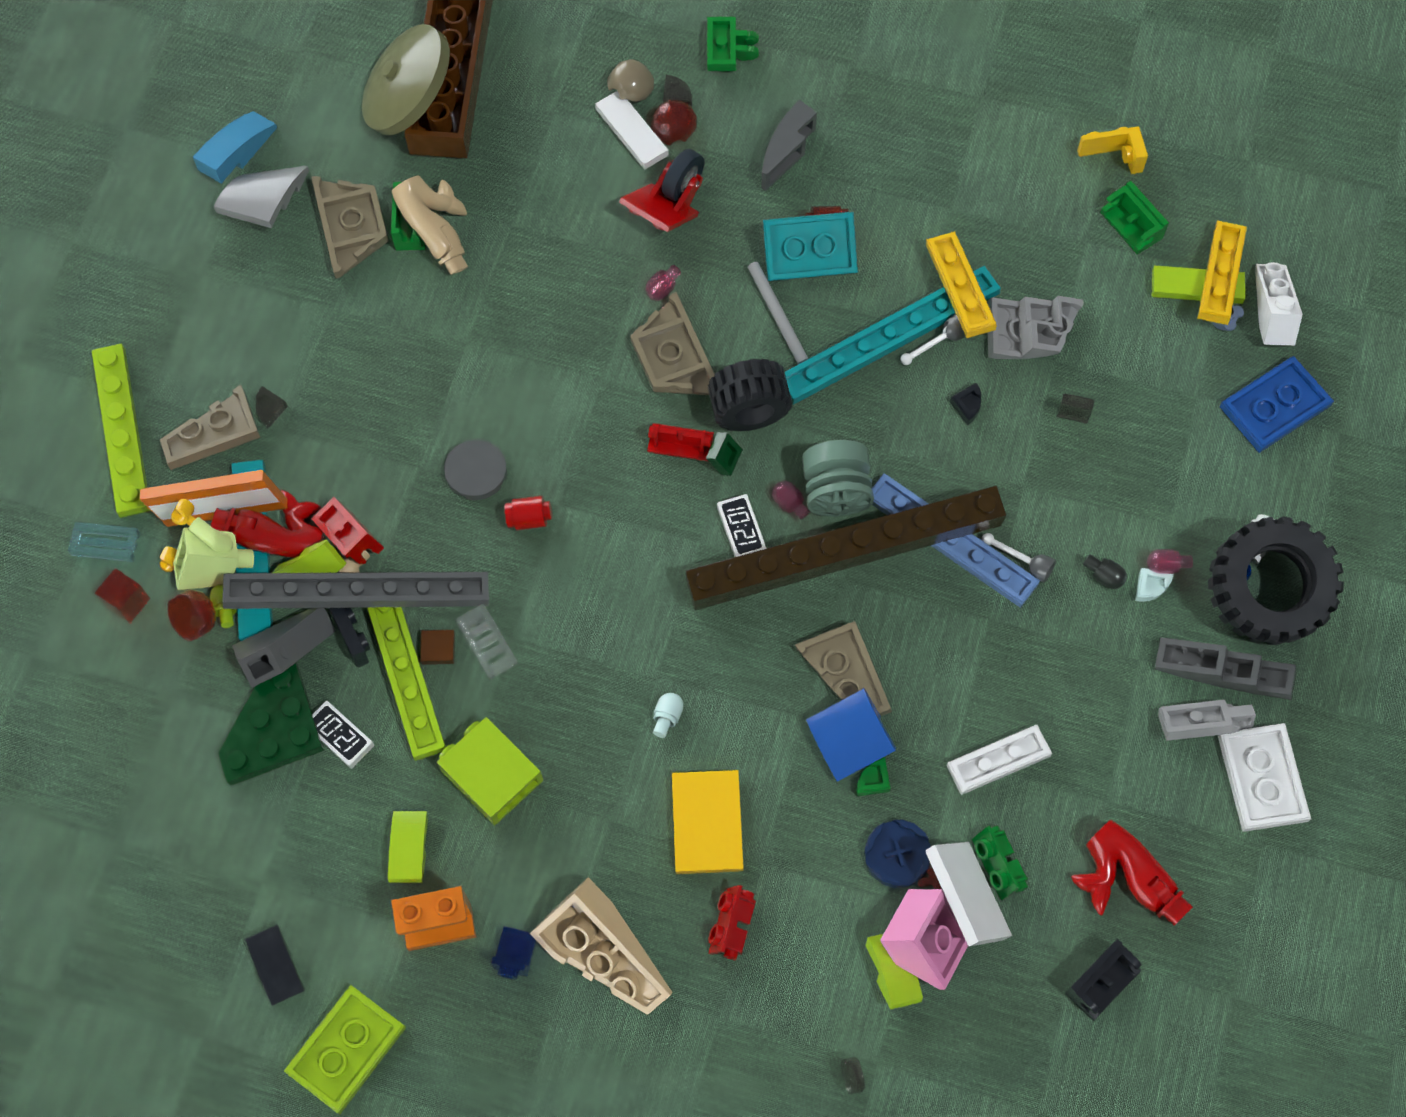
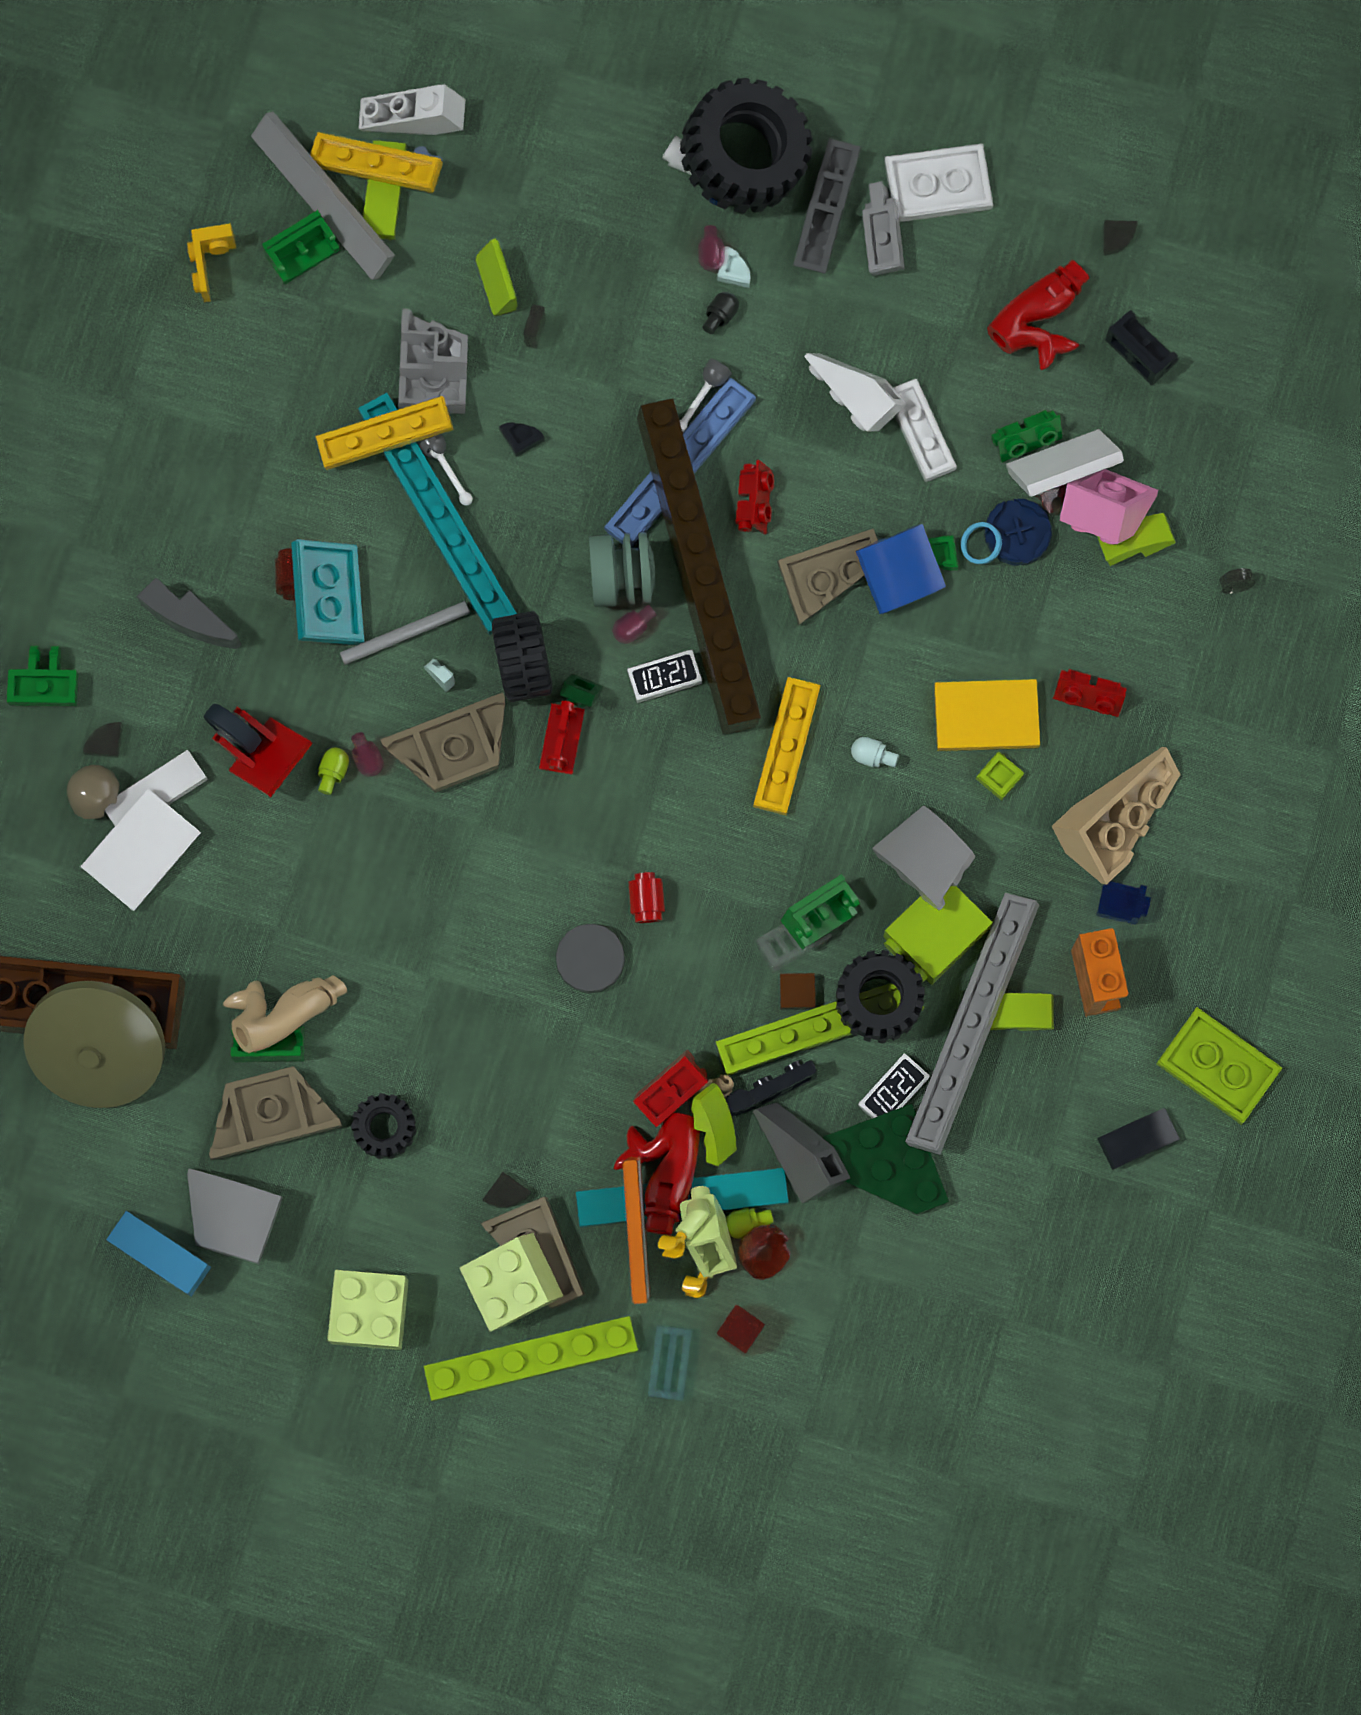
camera: 90 degrees left, 10 degrees up
dark grey plate [223,572,489,609] -> none
clear red hair [651,100,697,145] -> none
blue tile [1220,356,1334,453] -> none
none -> white tile [81,788,201,911]
none -> light grey tile [251,112,395,280]
none -> lime cylinder [318,747,349,795]
none -> yellowish green brick [327,1270,409,1350]
none -> black tyre [351,1093,416,1159]
none -> light aqua tile [424,659,455,692]
none -> yellowish green brick [459,1233,564,1332]
none -> lime slope [476,238,518,316]
none -> red hinge [735,460,775,535]
none -> yellow tile [753,677,821,815]
none -> green hinge [780,874,860,950]
none -> white slope [804,353,906,432]
none -> black tyre [835,950,925,1043]
none -> light grey slope [872,805,976,910]
none -> light grey tile [905,893,1039,1155]
none -> medium azure piece [961,522,1002,565]
none -> lime tile [976,751,1024,801]
none -> clear smoke tile [1103,220,1138,255]

